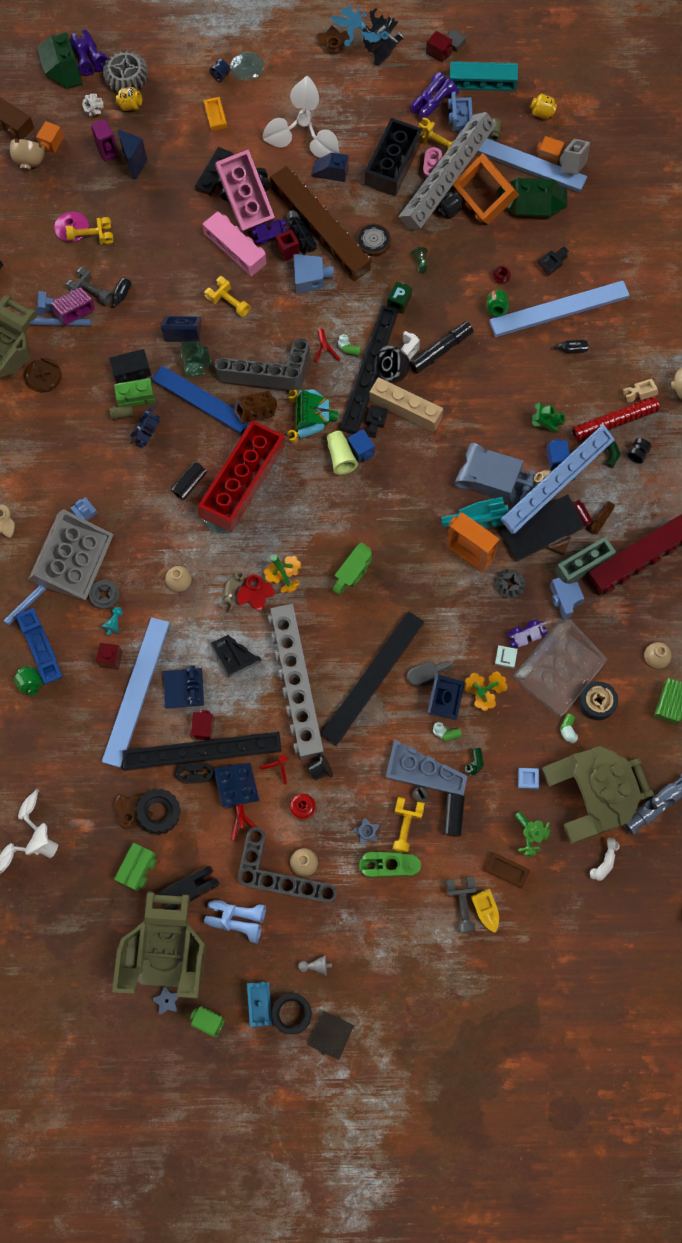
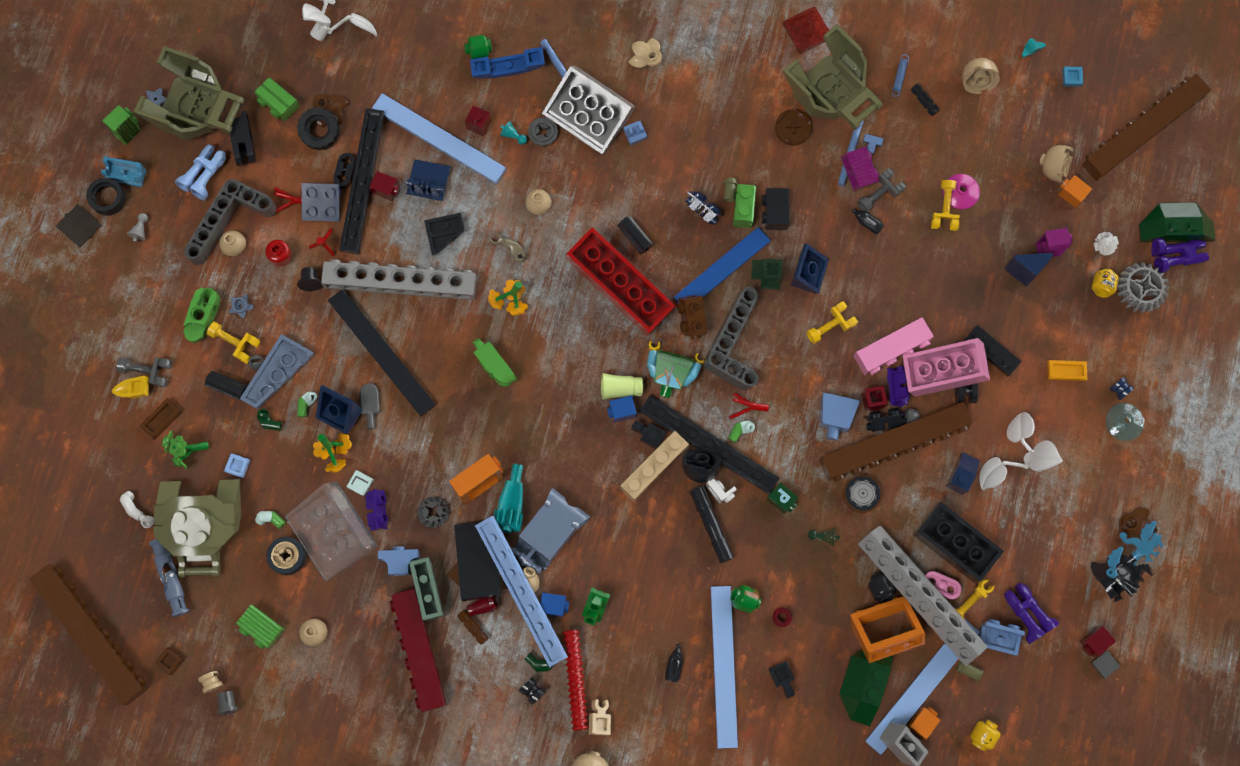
camera: 100 degrees right, 5 degrees up
red plate [237,574,275,611] -> none
teal brick [449,61,518,92] -> none

